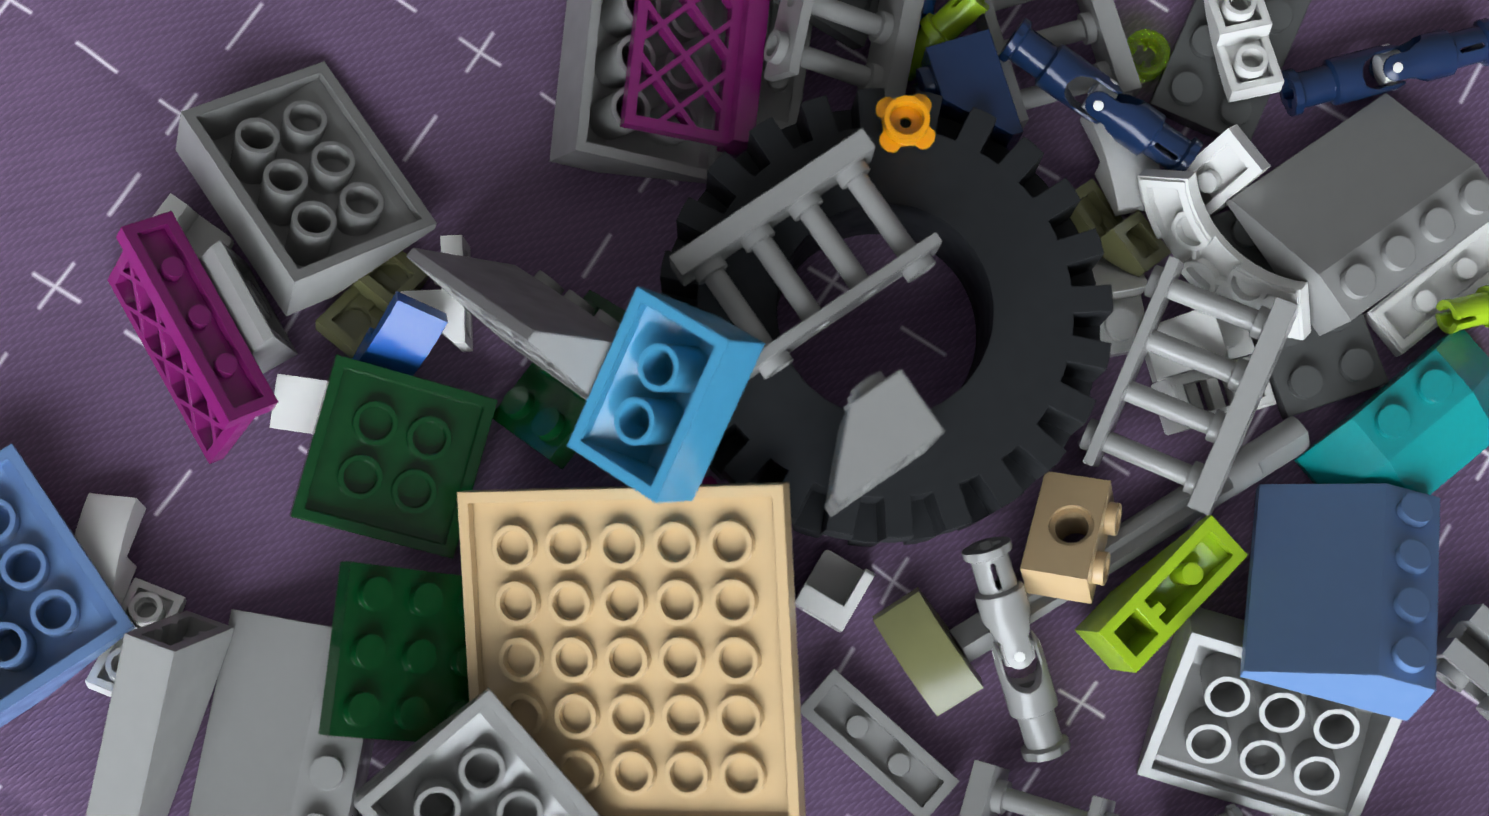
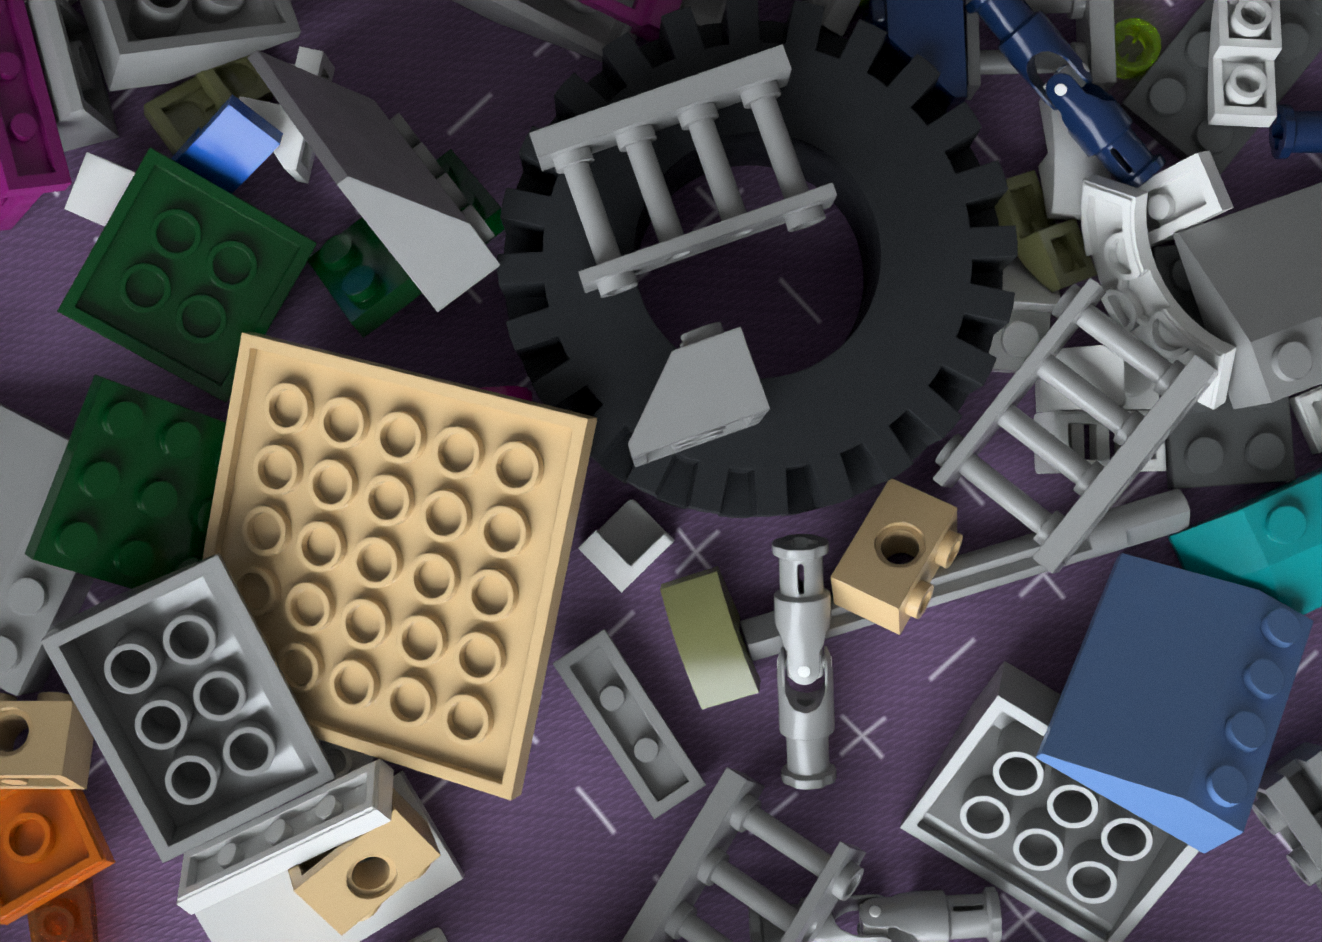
camera: 15 degrees right, 5 degrees up
dark azure slope [567,287,765,503] -> none
light orange plate [875,94,936,153] -> none
lime slope [1074,515,1248,673] -> none

